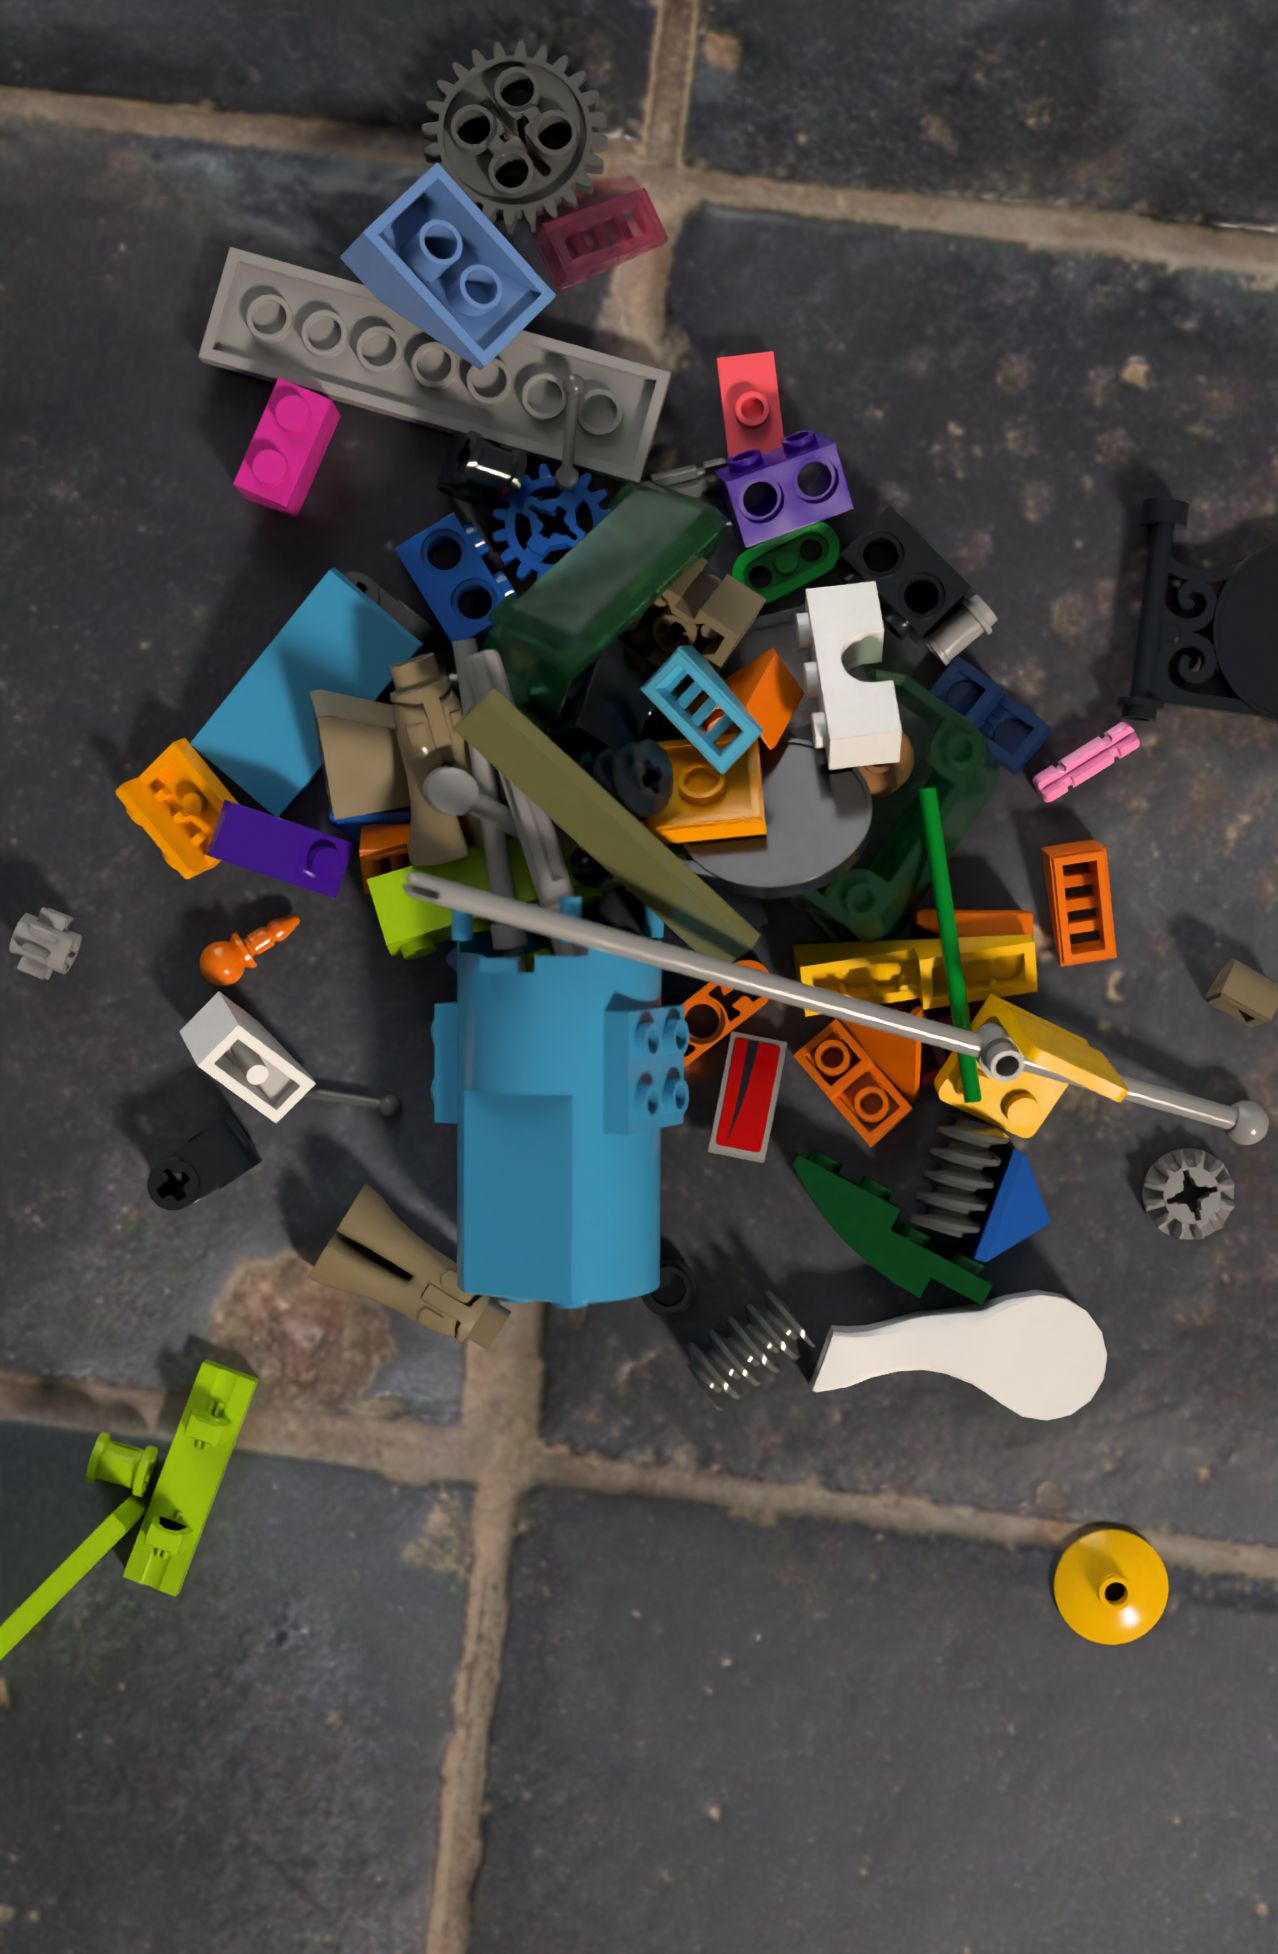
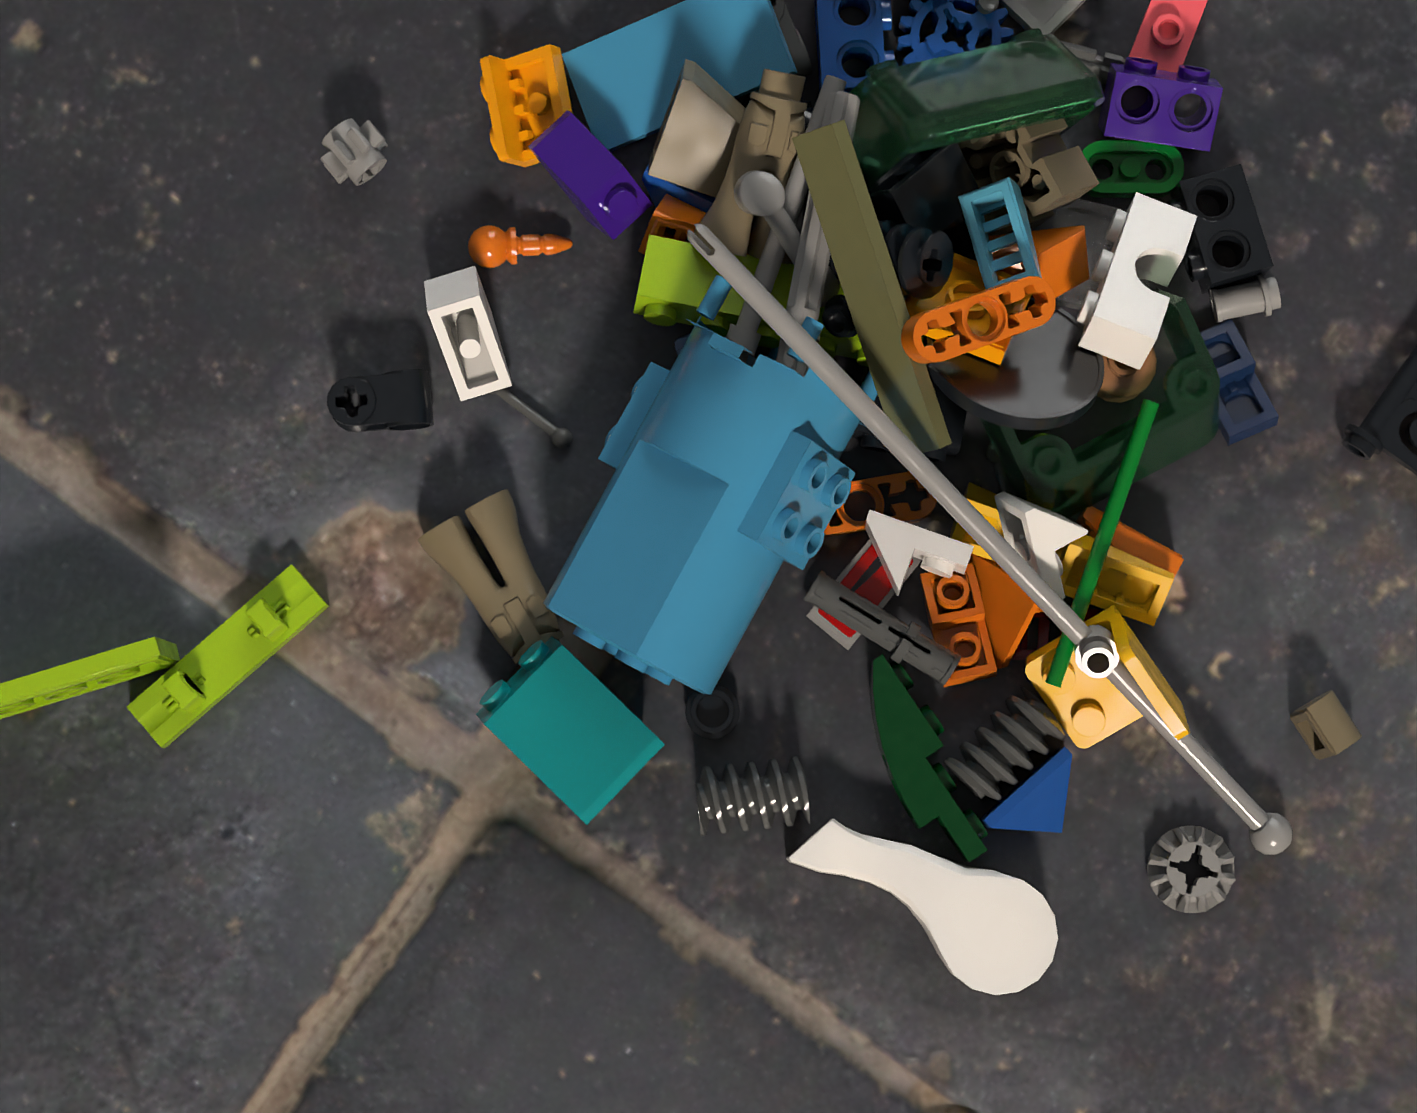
camera: 30 degrees right, 5 degrees down
lime bush [86,1432,158,1498] -> none
bright pink axle [1032,721,1140,802] -> none
orange slope [1041,840,1117,967] -> none
none -> teal slope [476,636,665,825]
none -> dark grey pin [803,570,961,686]
none -> white slope [865,510,974,596]
none -> orange beam [901,276,1056,364]
none -> white slope [994,491,1088,600]

